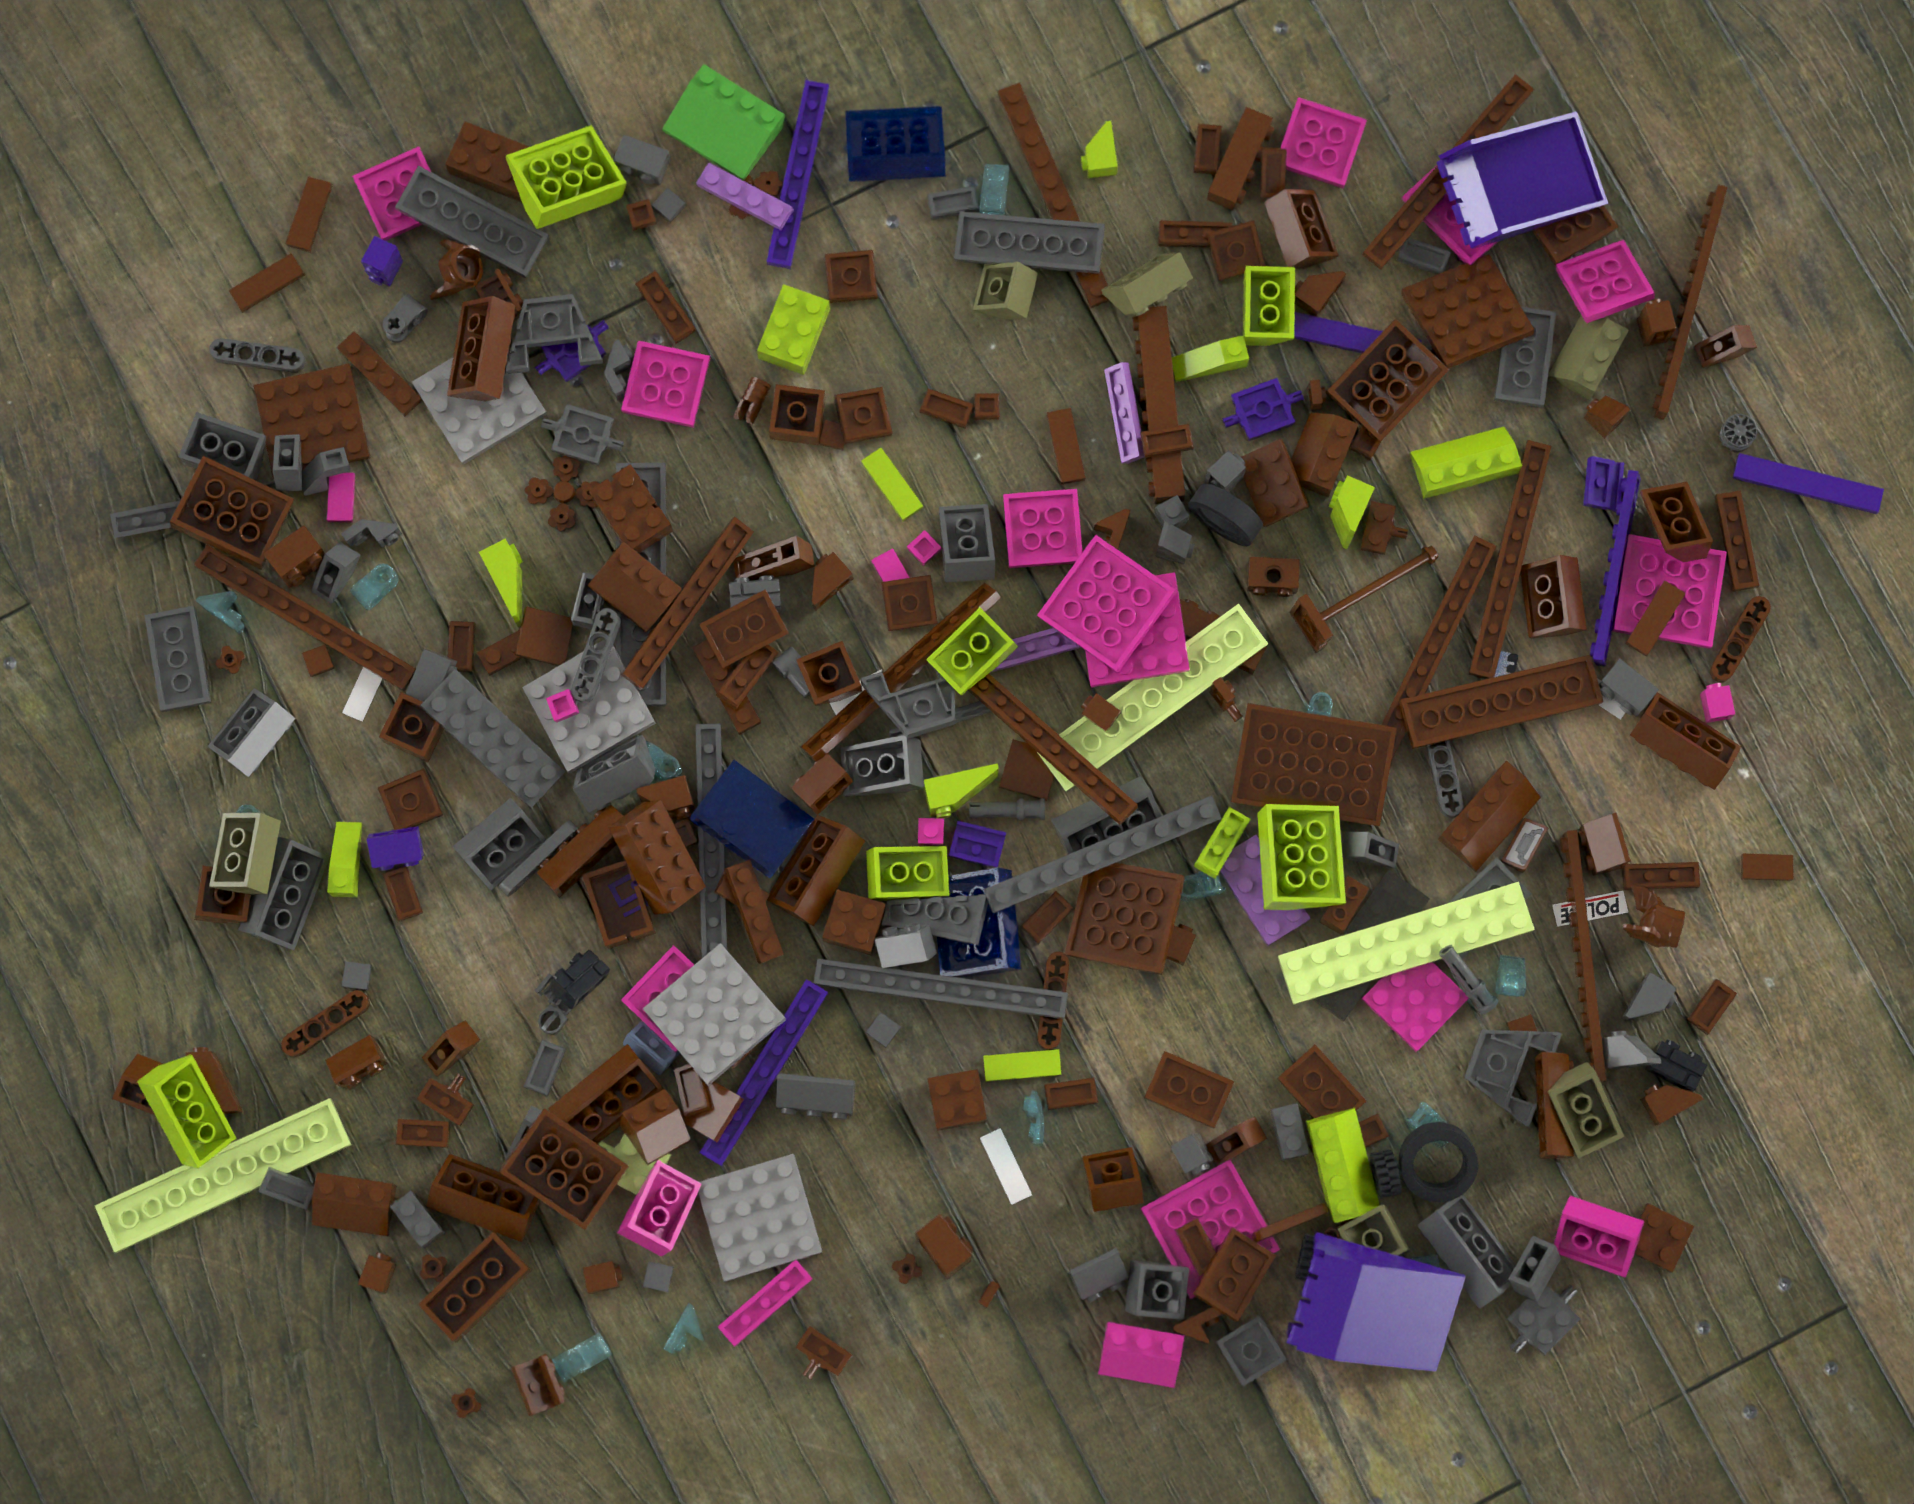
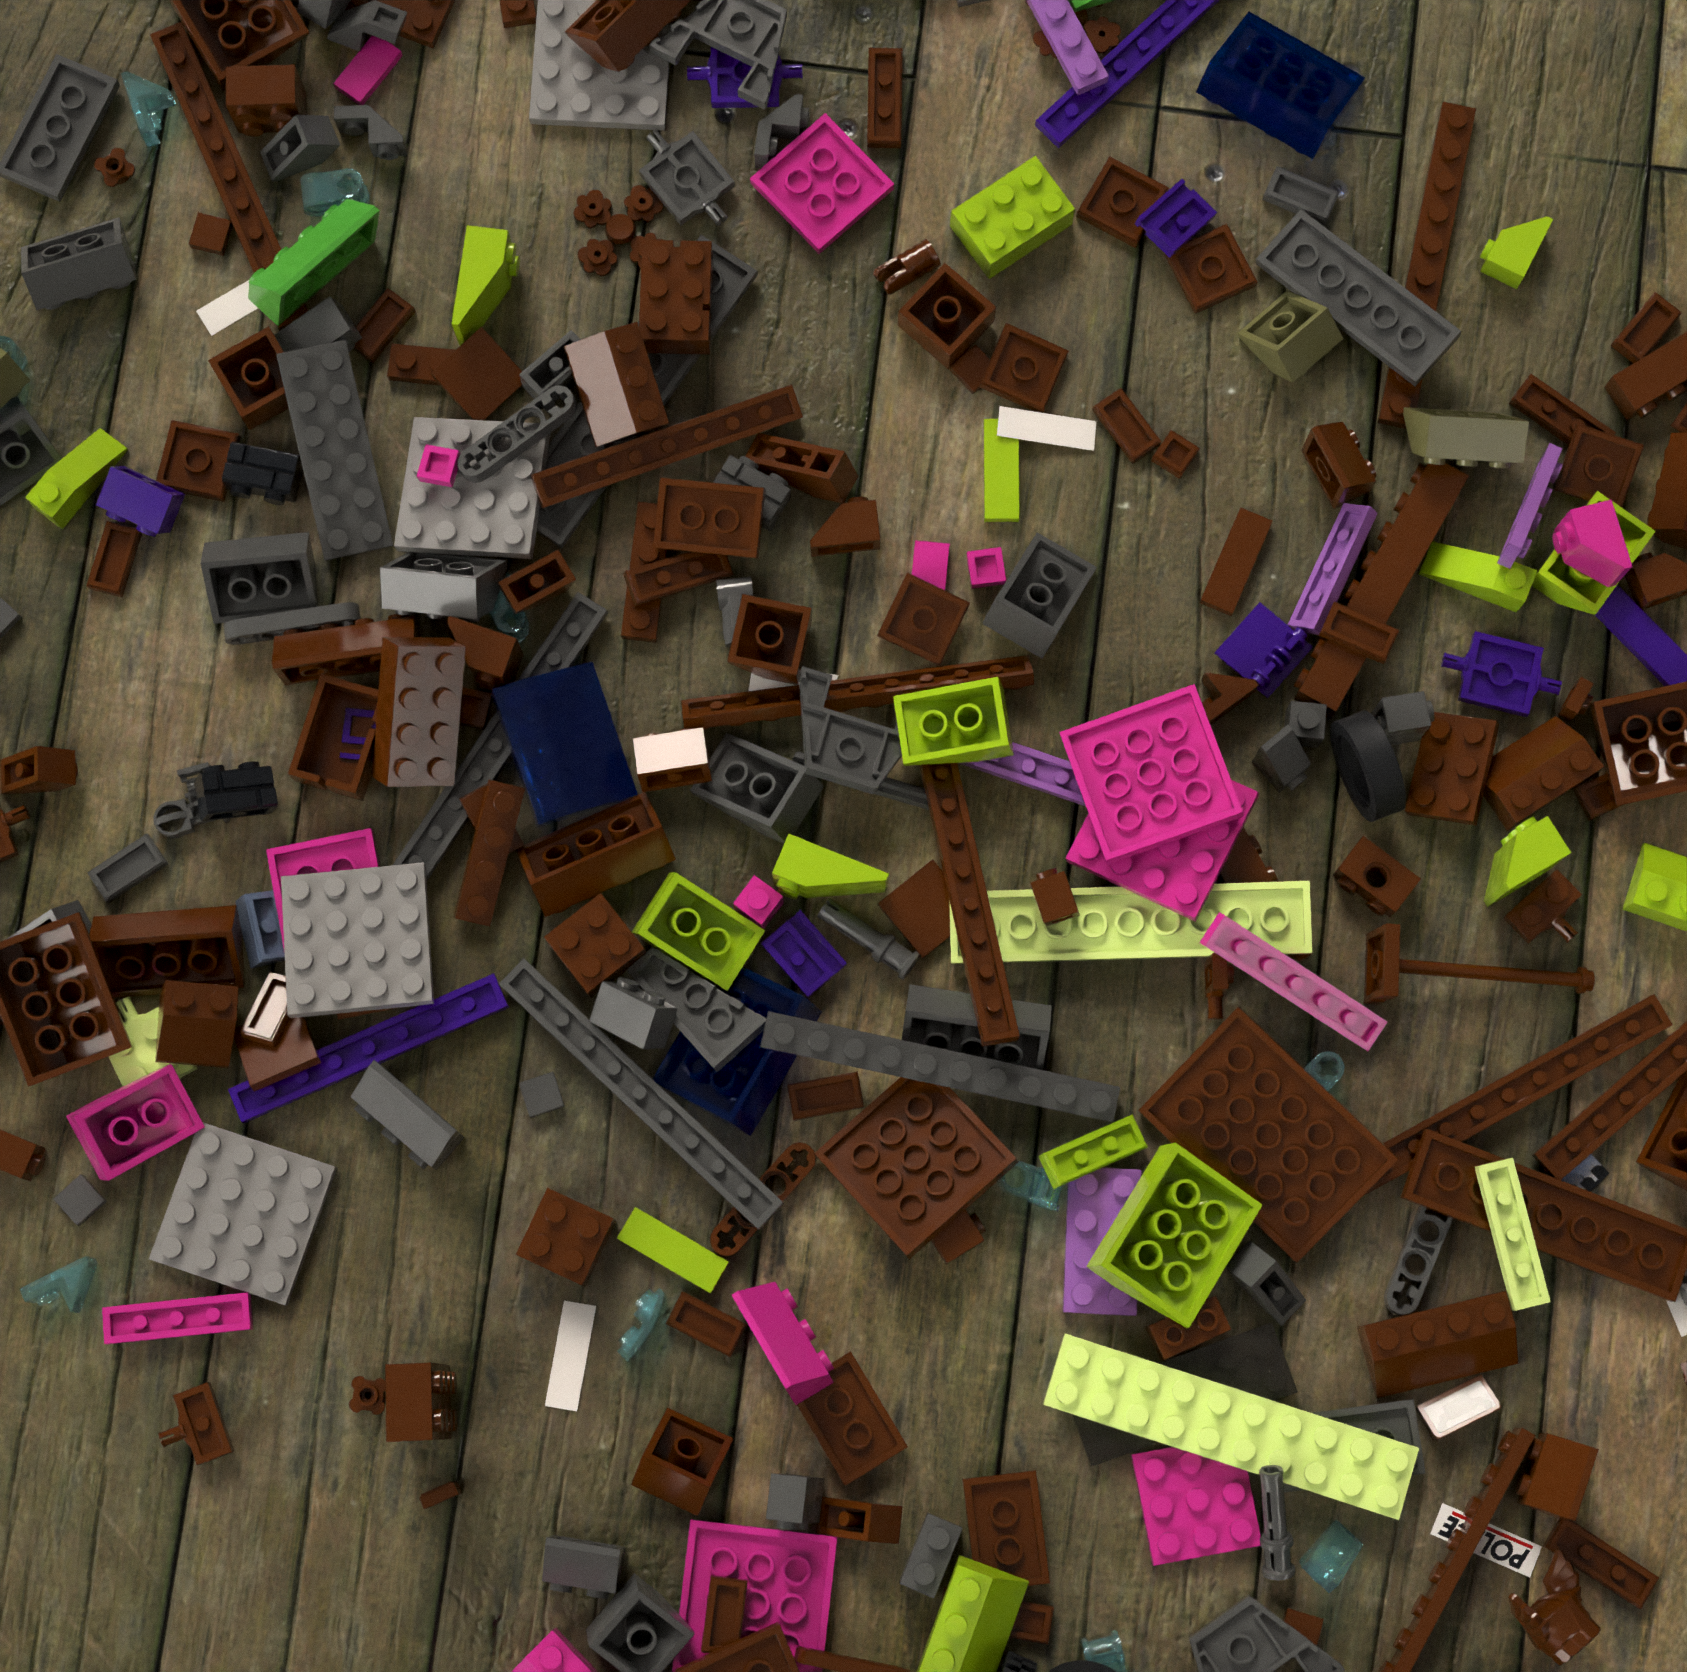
camera: 35 degrees right, 0 degrees up
clear light blue slope [980,164,1010,215] -> none
dark pink plate [1003,489,1082,568] -> none
none -> black brick [222,442,303,505]
none -> bright green slope [248,198,380,326]
none -> reddish brown slope [497,550,576,614]
none -> dark pink slope [732,1282,834,1405]
none -> white sticker [997,406,1097,451]
none -> dark purple plate [1134,179,1217,258]
none -> reddish brown tile [1165,224,1258,314]
none -> dark pink plate [1199,912,1387,1051]
none -> dark purple hinge [1214,602,1313,699]
none -> reddish brown slope [1301,422,1376,509]
none -> yellowish green plate [1474,1158,1551,1311]
none -> medium lavender plate [1497,443,1563,569]
none -> dark pink slope [1552,499,1633,587]

